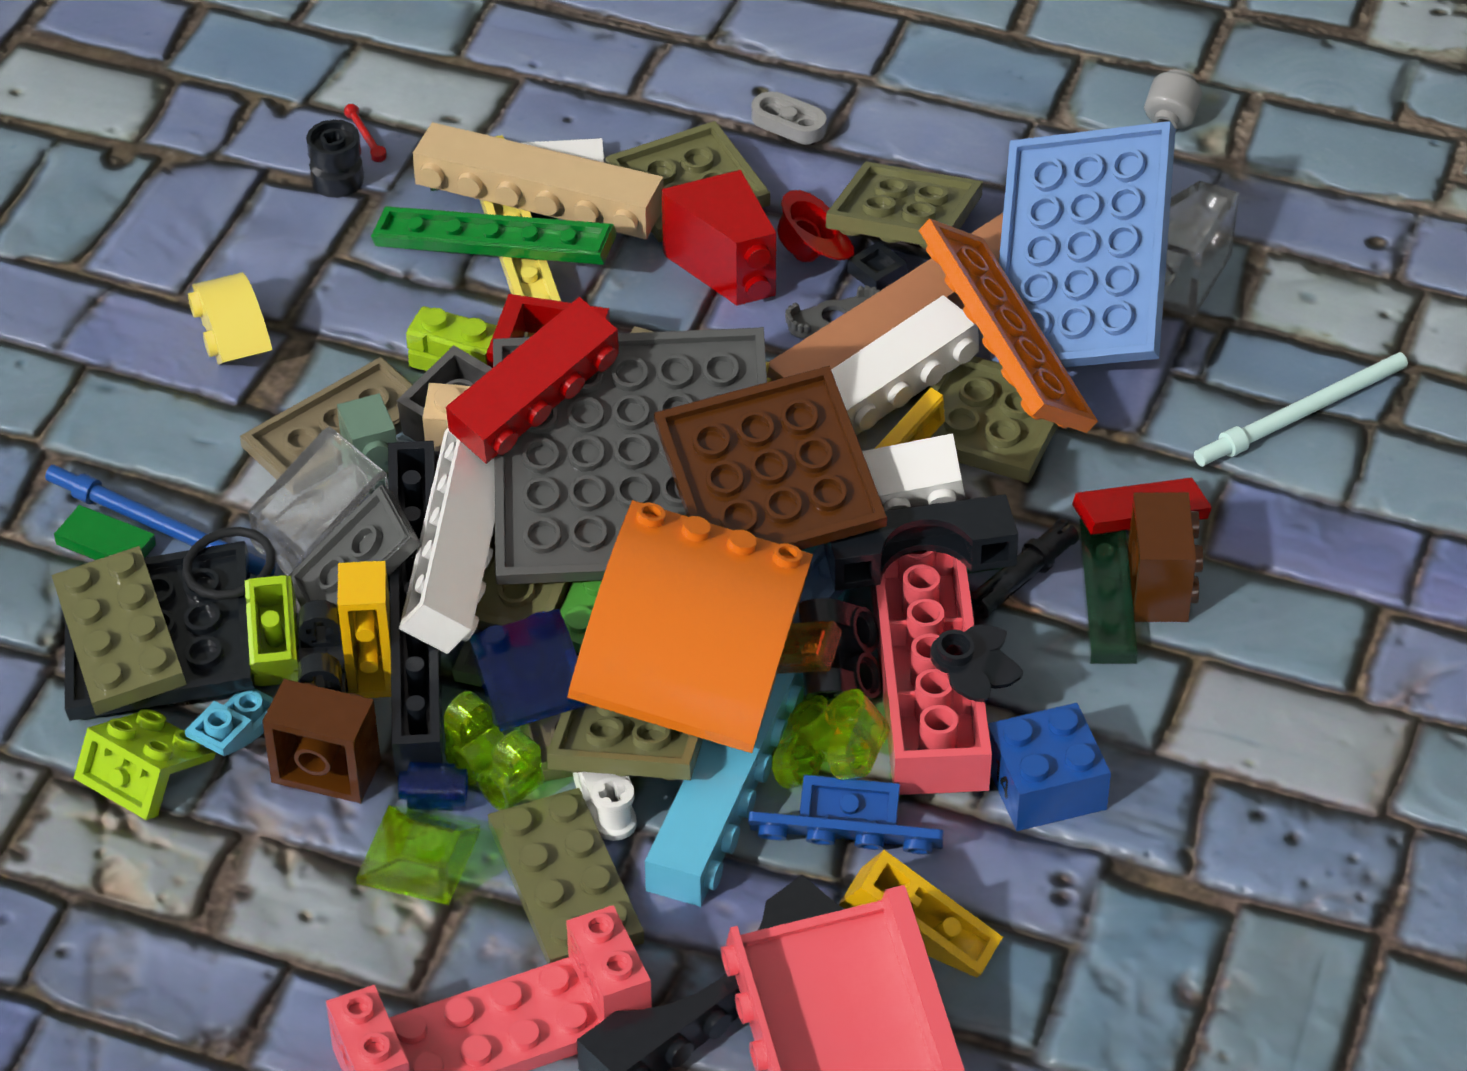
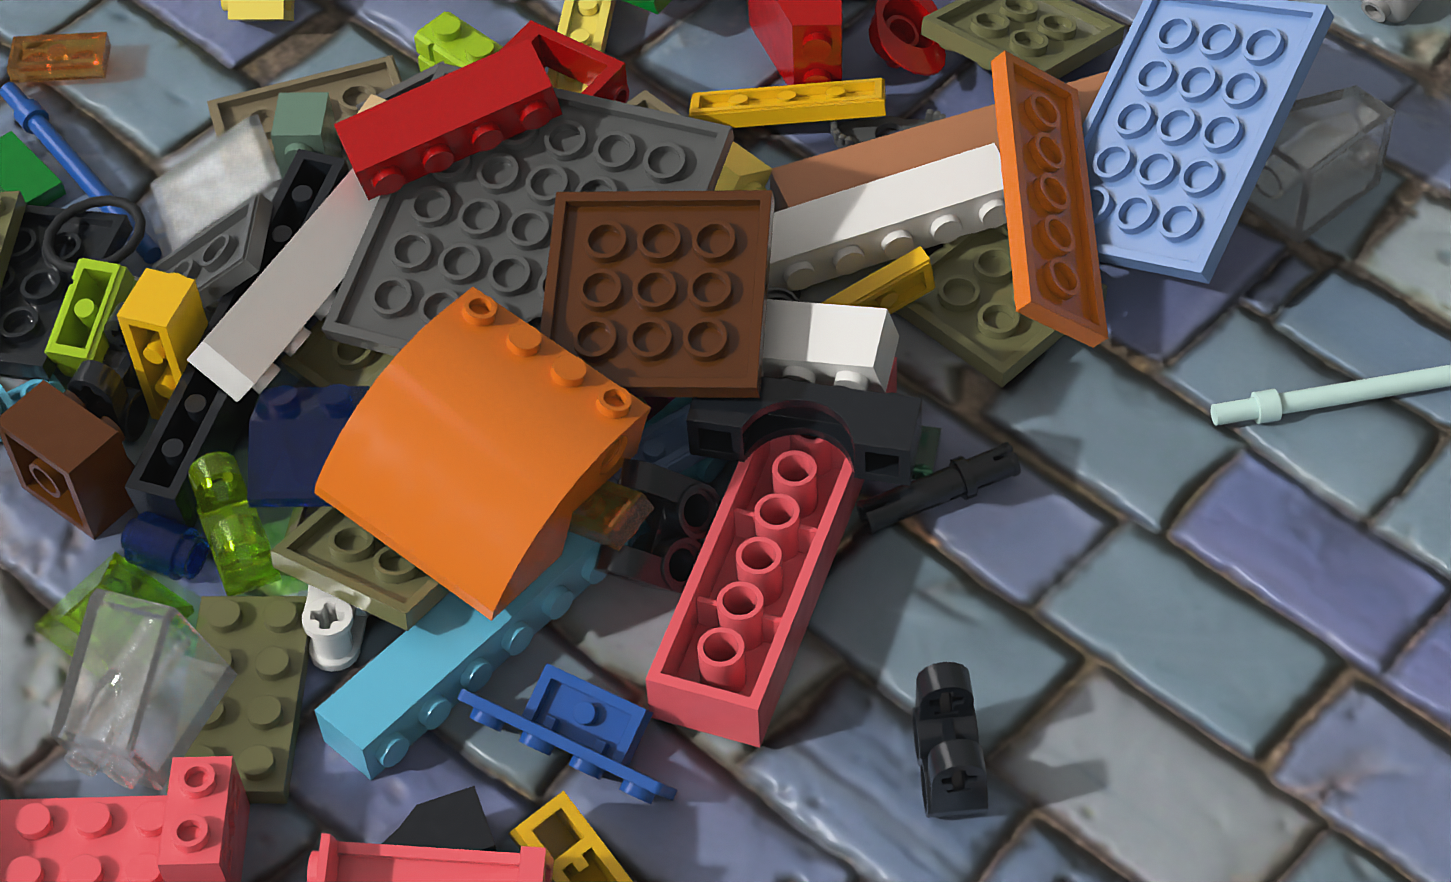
camera: 25 degrees right, 5 degrees up
clear neon green piece [772,689,890,789] -> none
black plate [848,241,907,291] -> none
black plate [930,625,1023,702] -> none
blue brick [988,703,1111,831] -> none
red tile [1072,477,1212,535] -> none
clear green tile [1079,518,1138,664] -> none
reddish brown brick [1127,492,1203,622] -> none
none -> clear orange plate [7,32,111,83]
none -> clear slope [50,588,238,791]
none -> yellow tile [688,78,886,128]
none -> black piece [912,662,988,818]

